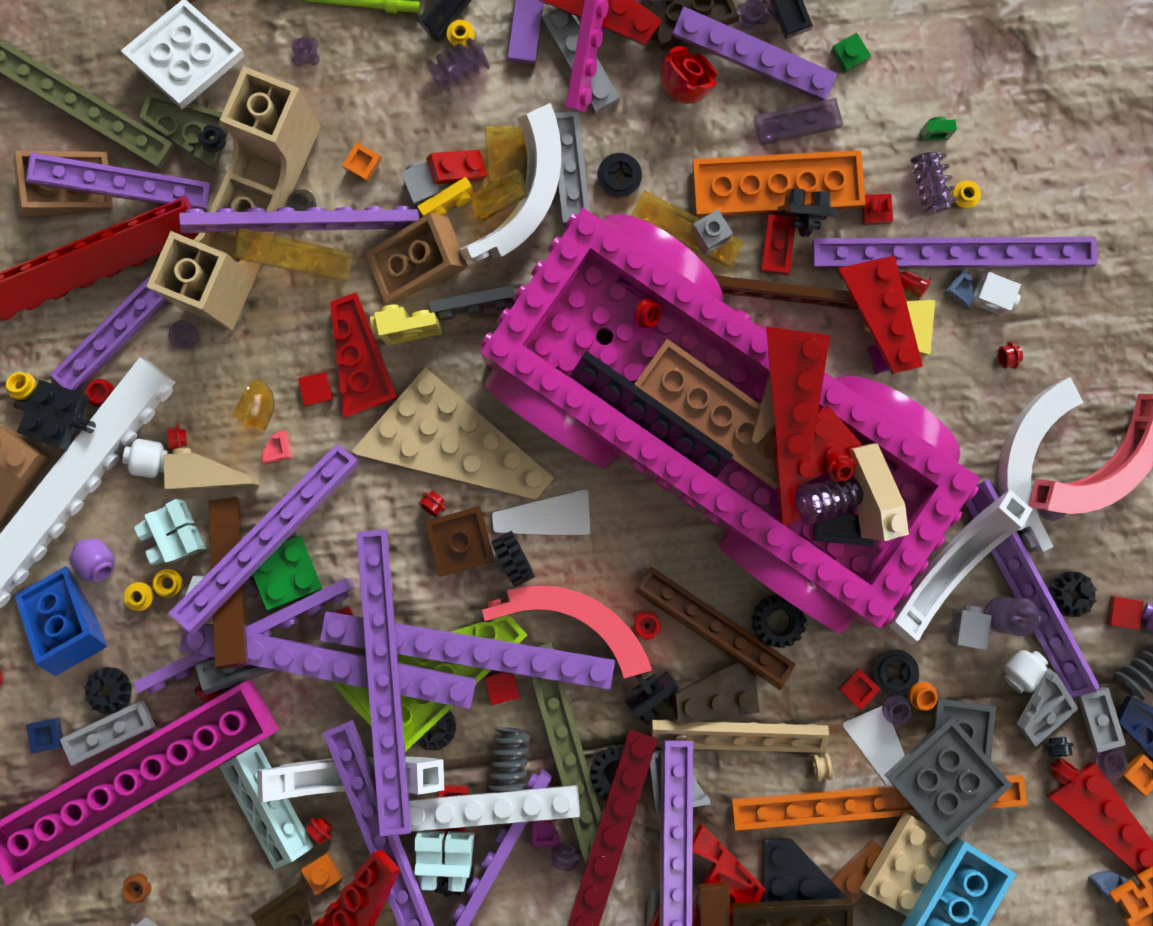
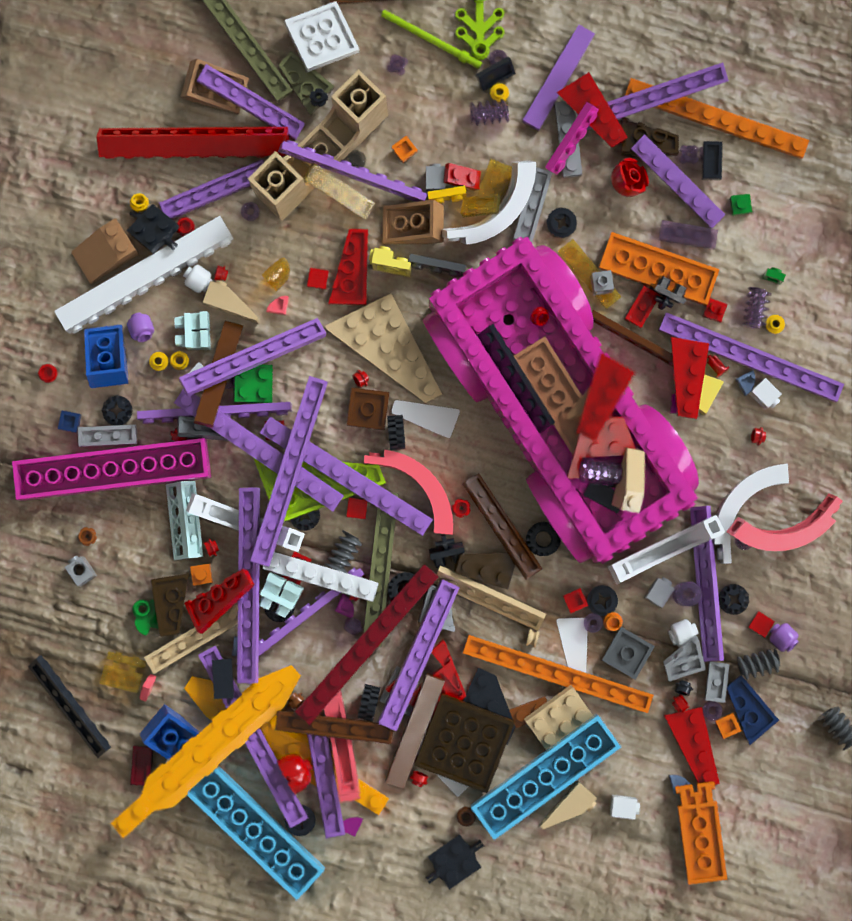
camera: 30 degrees right, 0 degrees up
red plate [826,454,856,483] -> none
dark grey plate [884,716,1012,845] -> none

